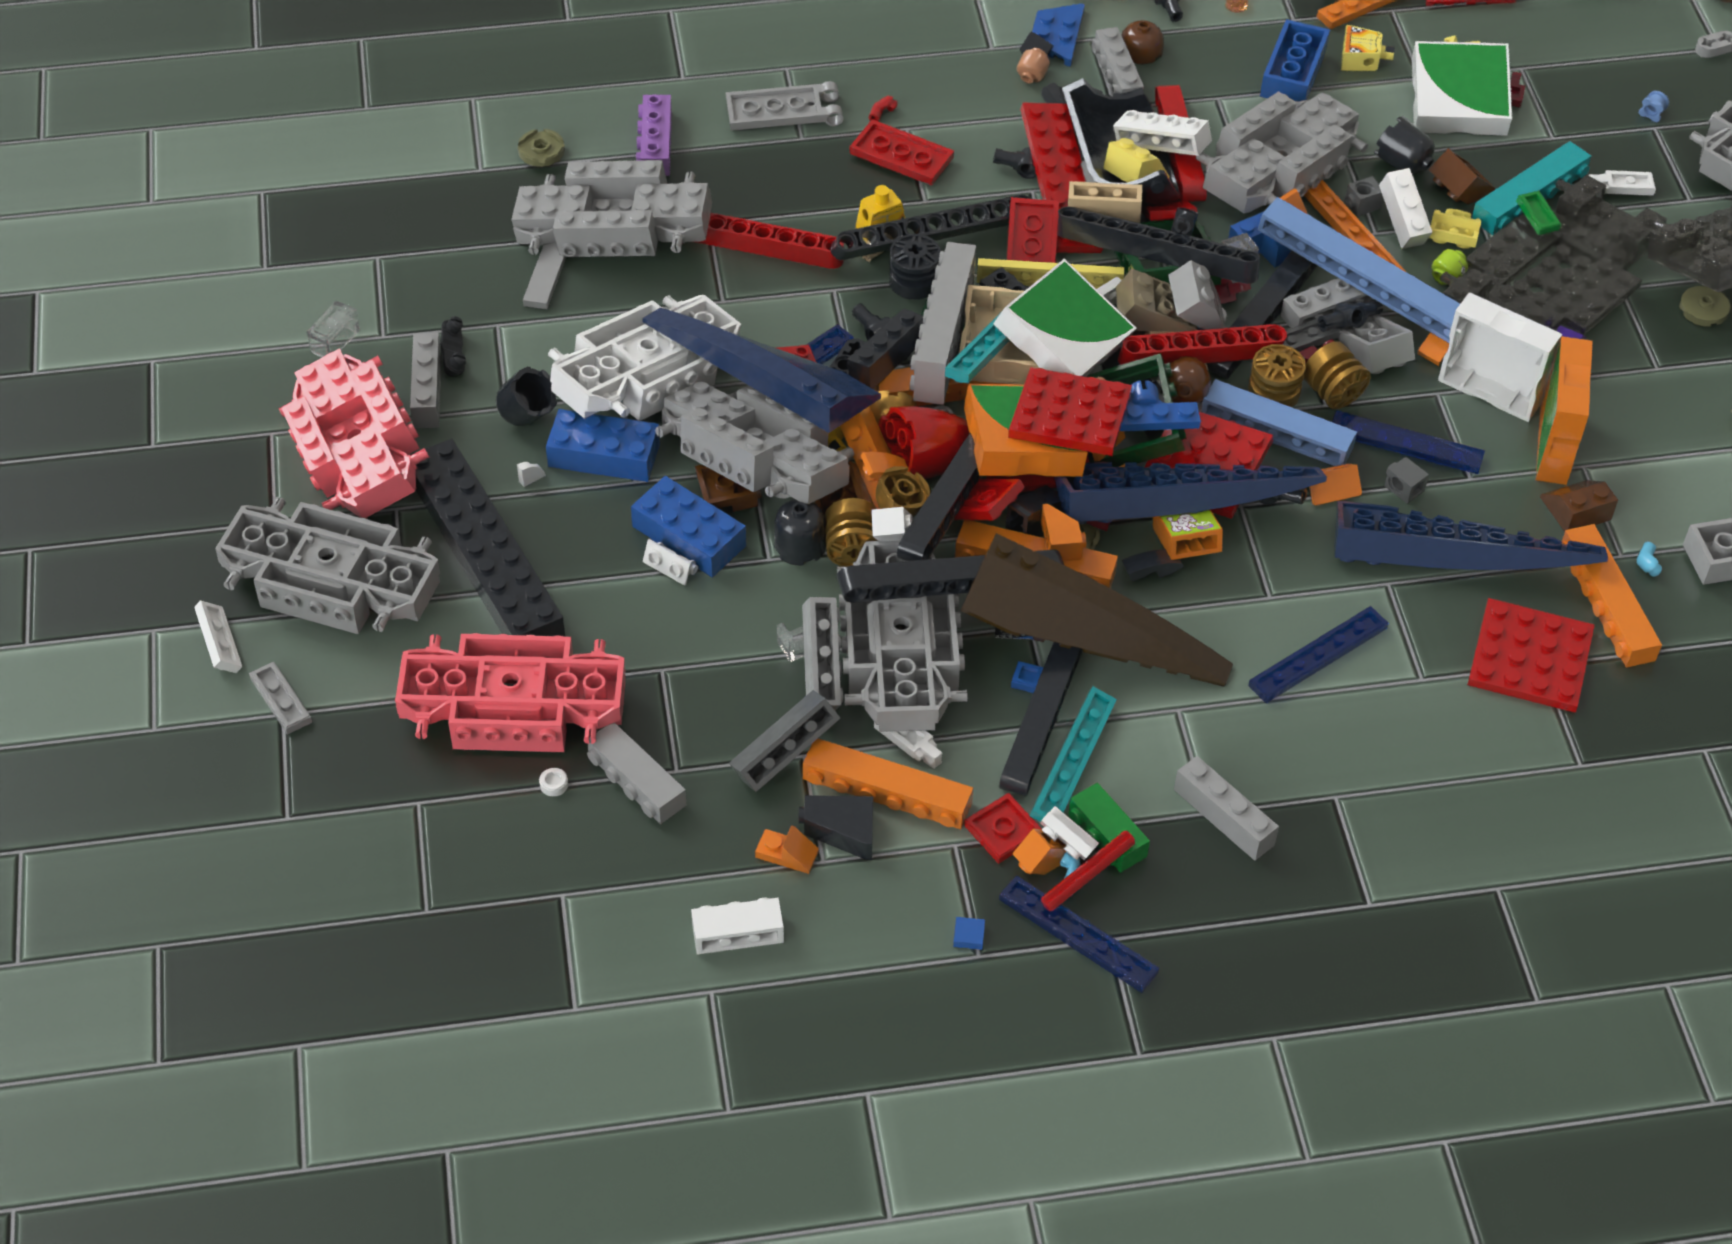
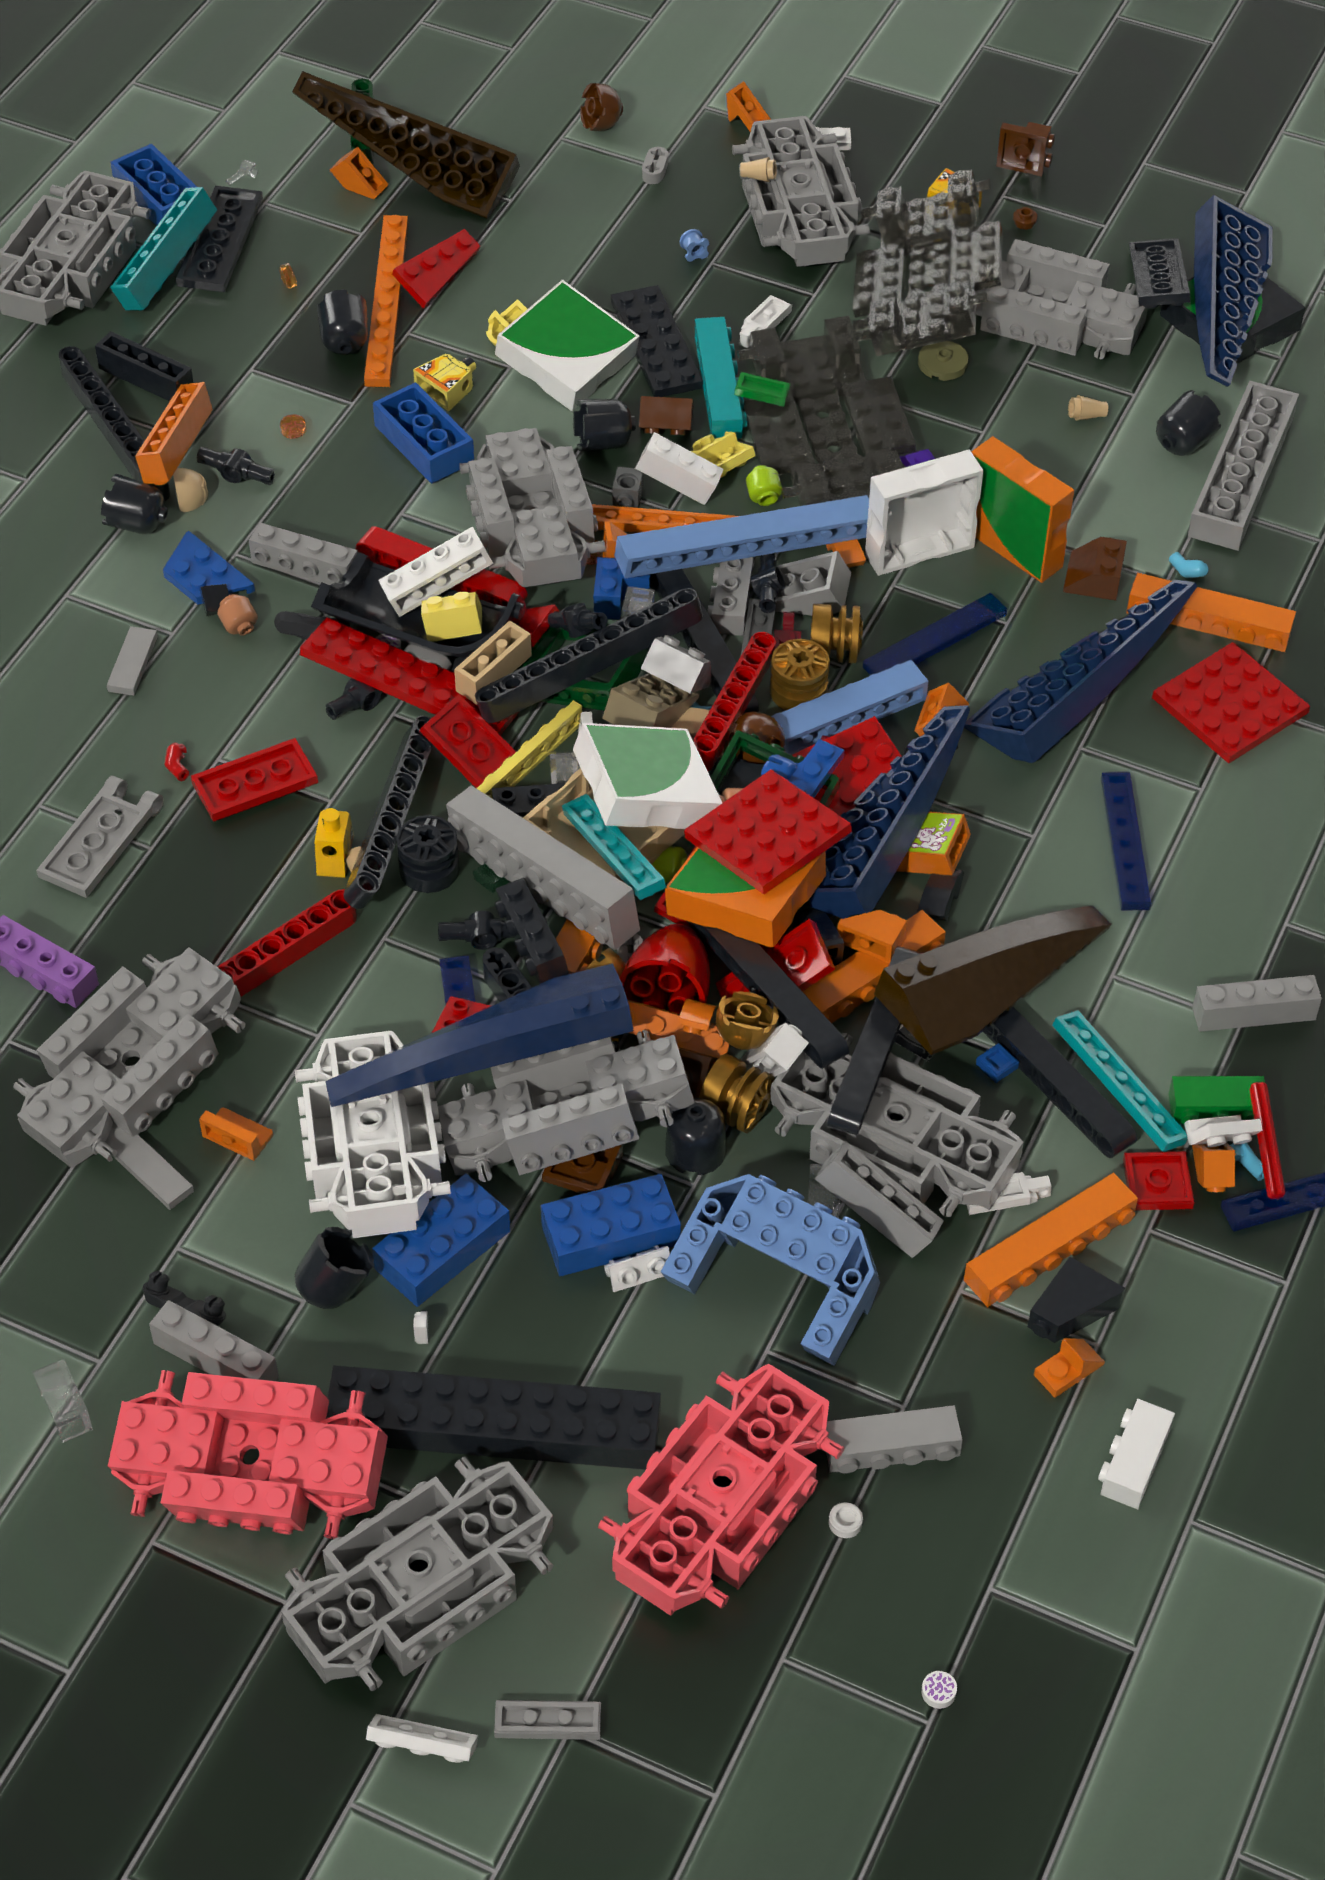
camera: 55 degrees left, 0 degrees up
dark grey brick [729,690,840,792] -> none
blue tile [953,917,985,950] -> none
reddish brown cylinder [1121,20,1164,64] -> none
dark grey brick [1384,457,1429,504] -> none
none -> light grey tile [107,626,158,696]
none -> orange panel [199,1107,273,1161]
none -> black plate [611,285,703,397]
none -> medium blue wedge [661,1174,880,1366]
none -> white tile [921,1671,957,1709]

